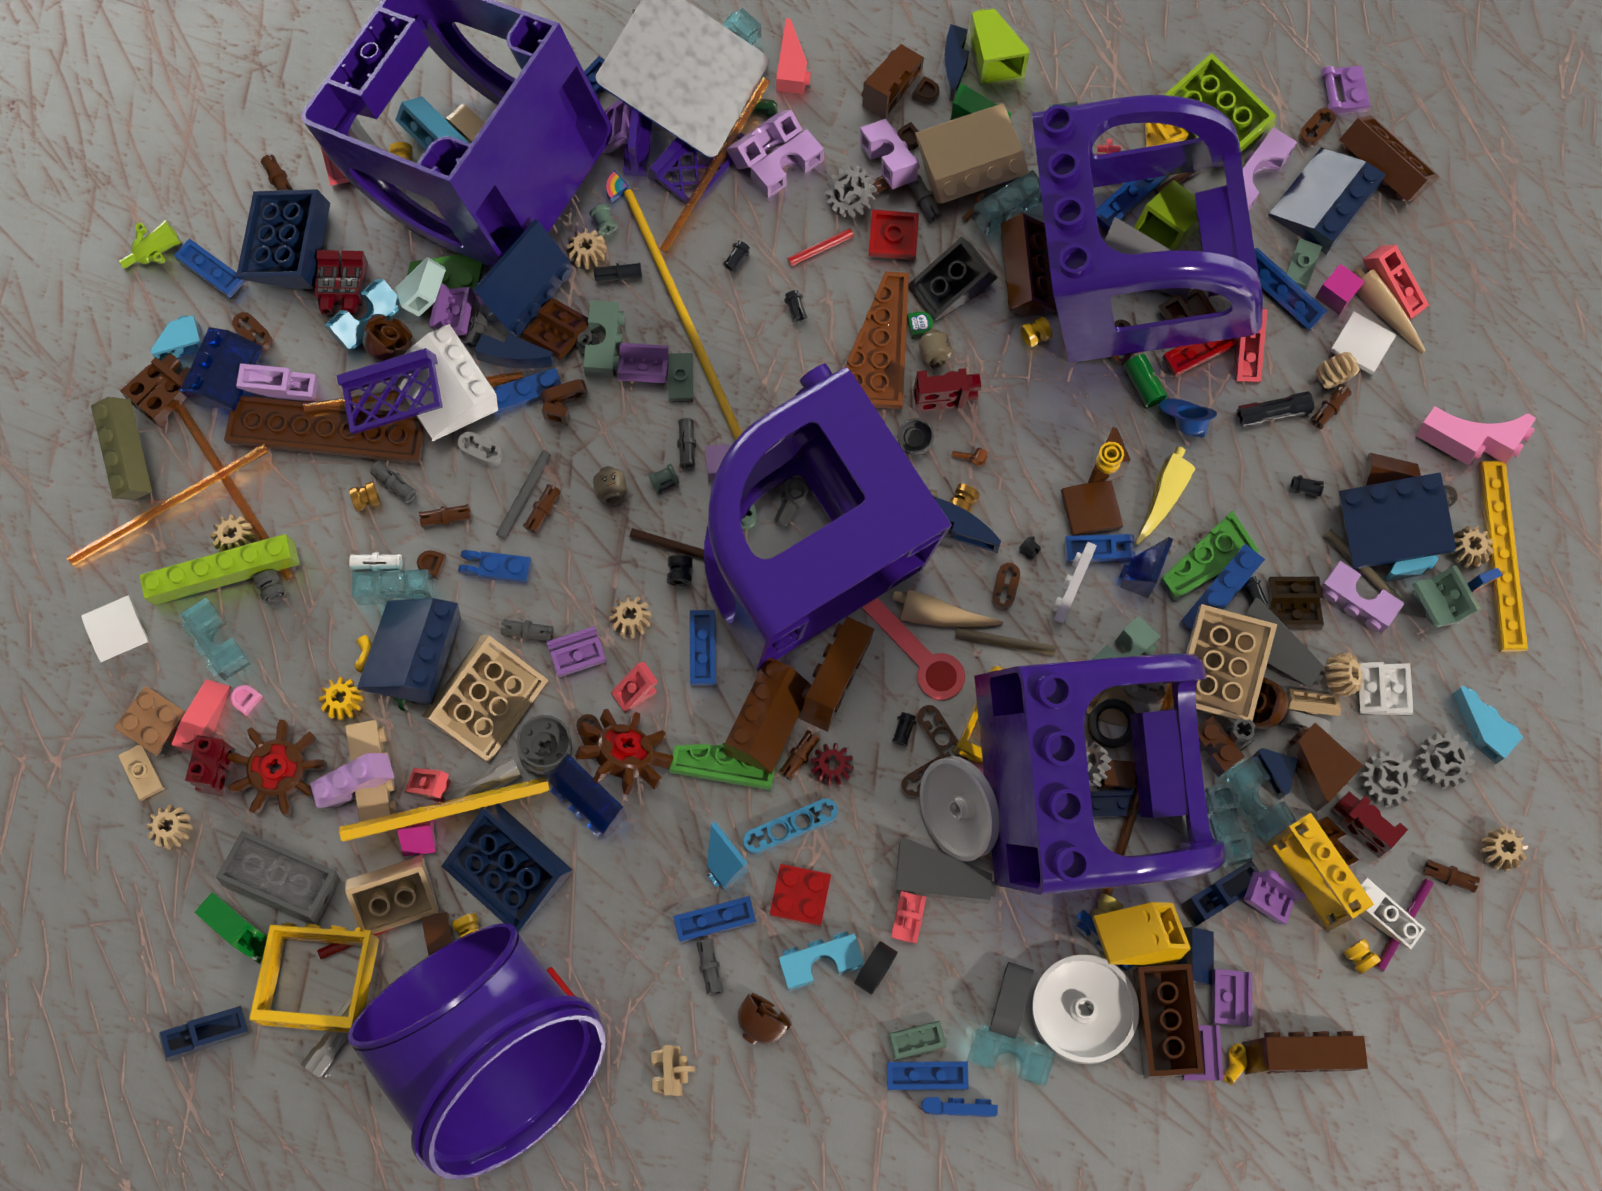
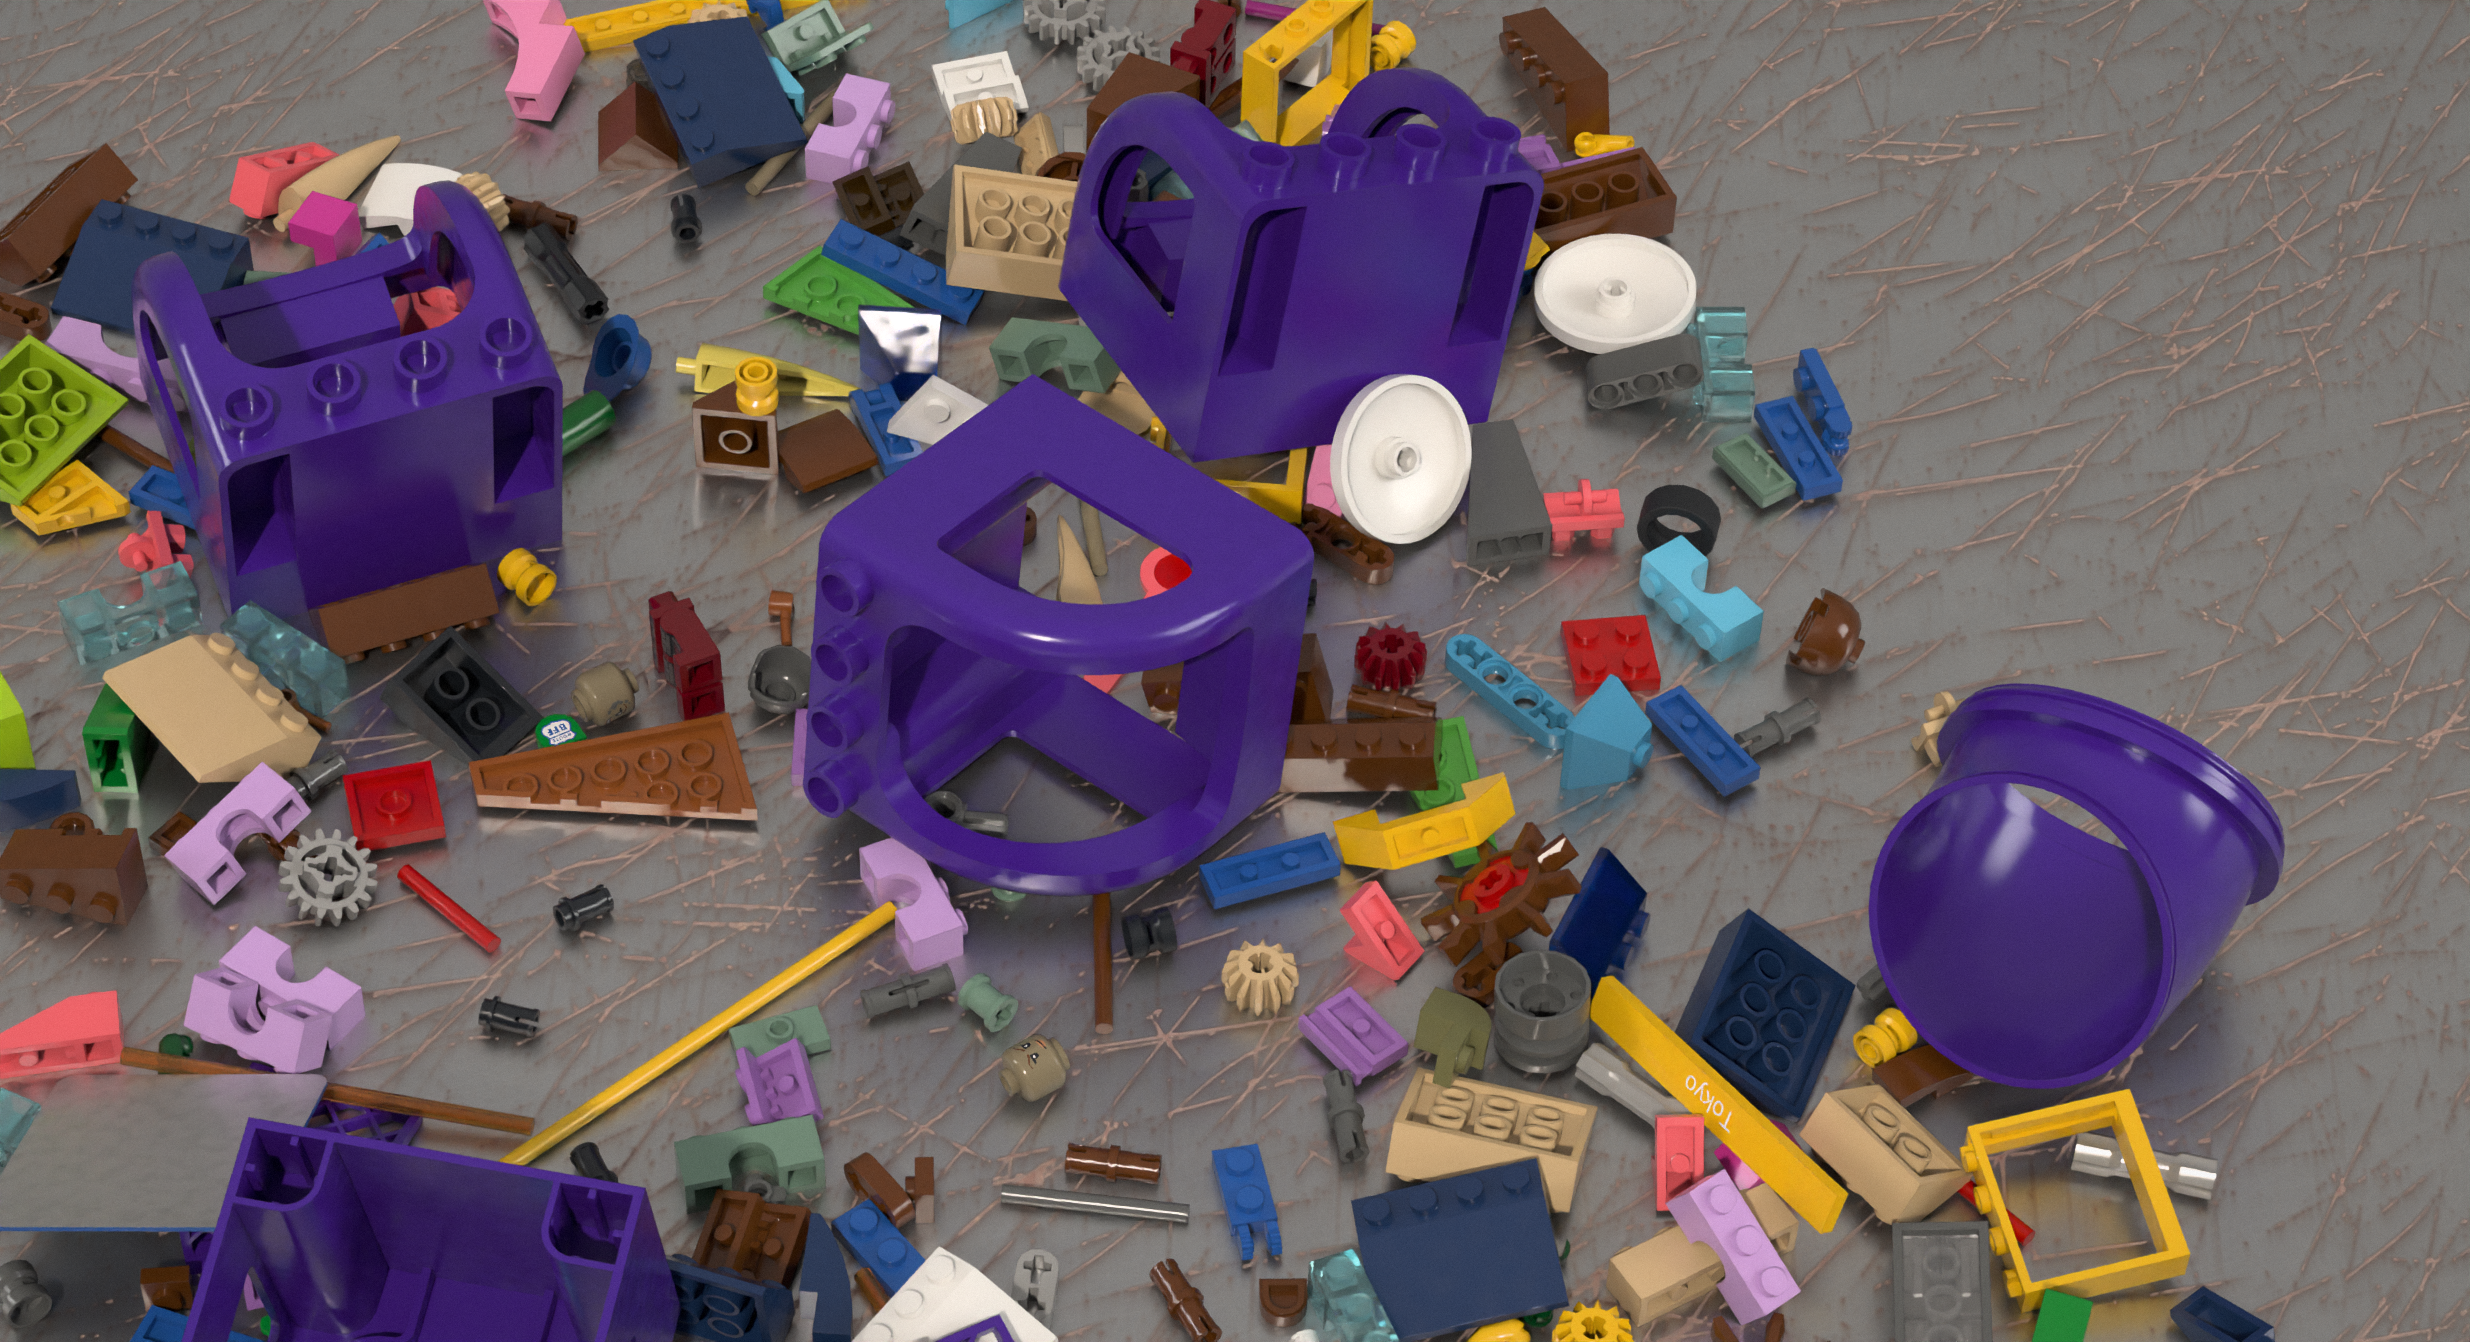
camera: 110 degrees left, 25 degrees down
none -> yellow slope [1333,772,1516,870]
none -> olive brick [1413,987,1492,1089]

